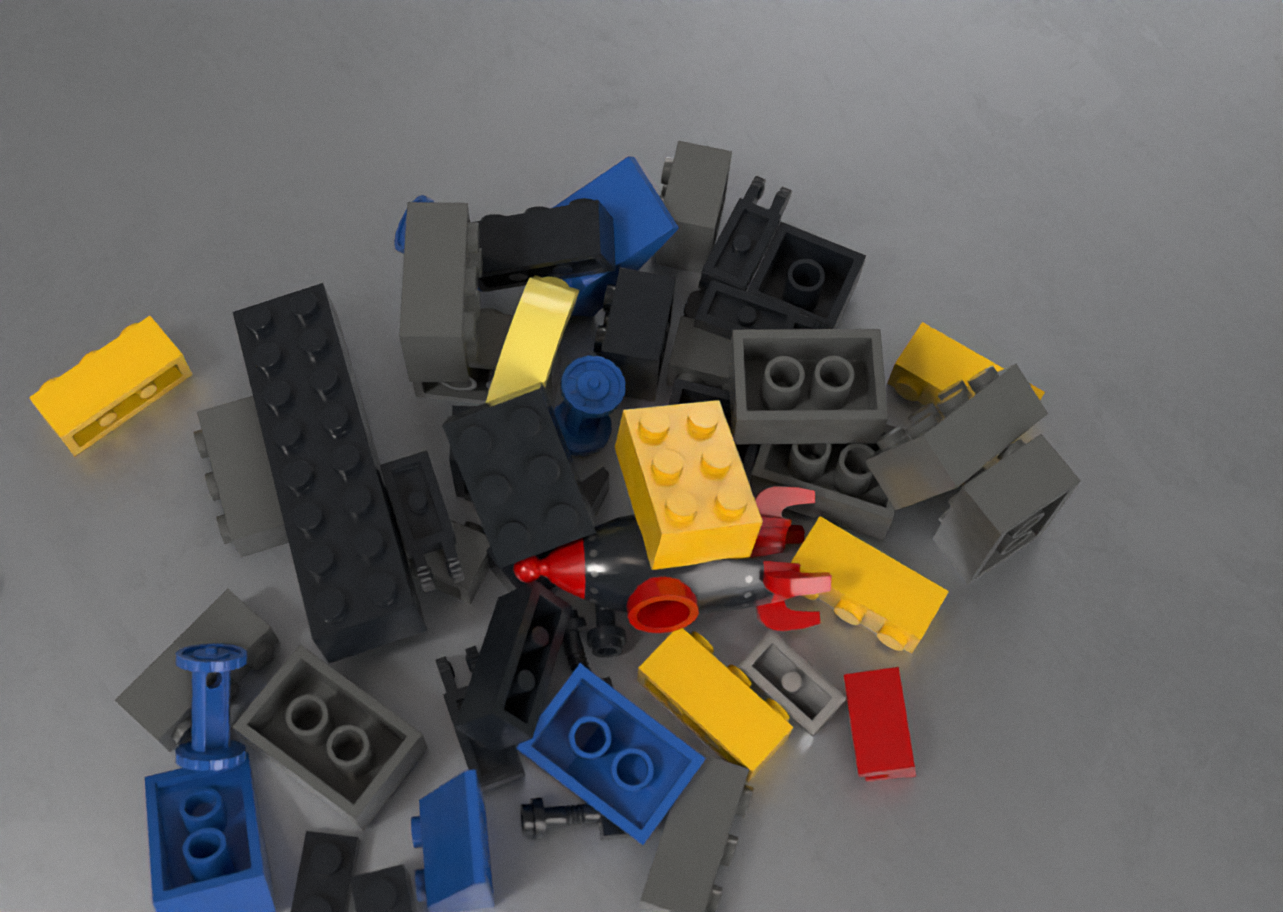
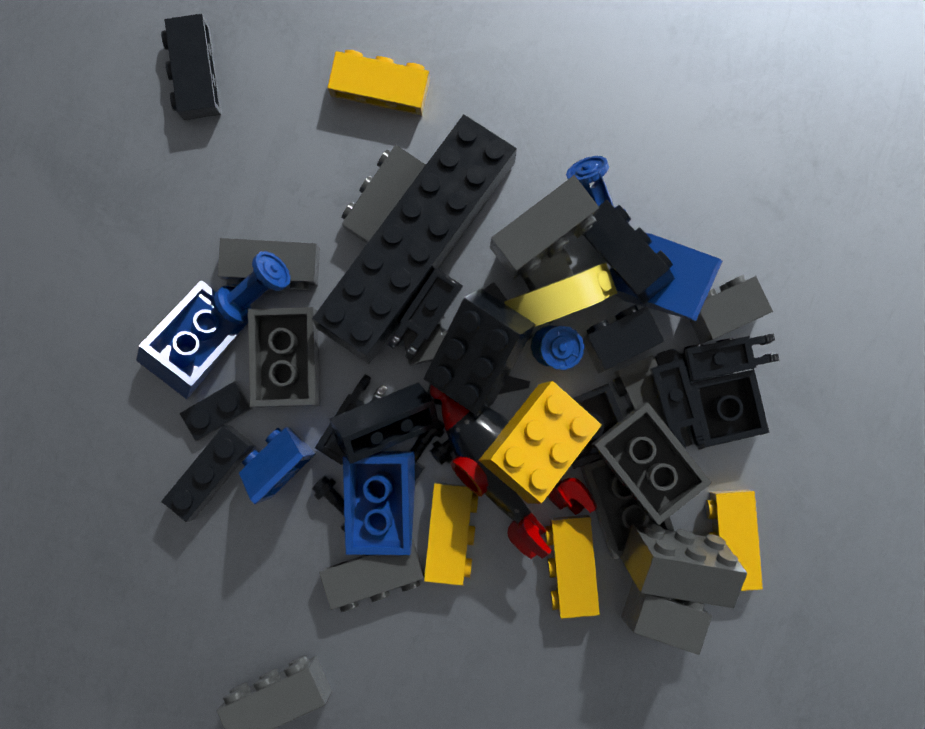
camera: 60 degrees right, 20 degrees up
flat silver slope [738,629,847,738] -> none
red hinge [843,667,916,781] -> none

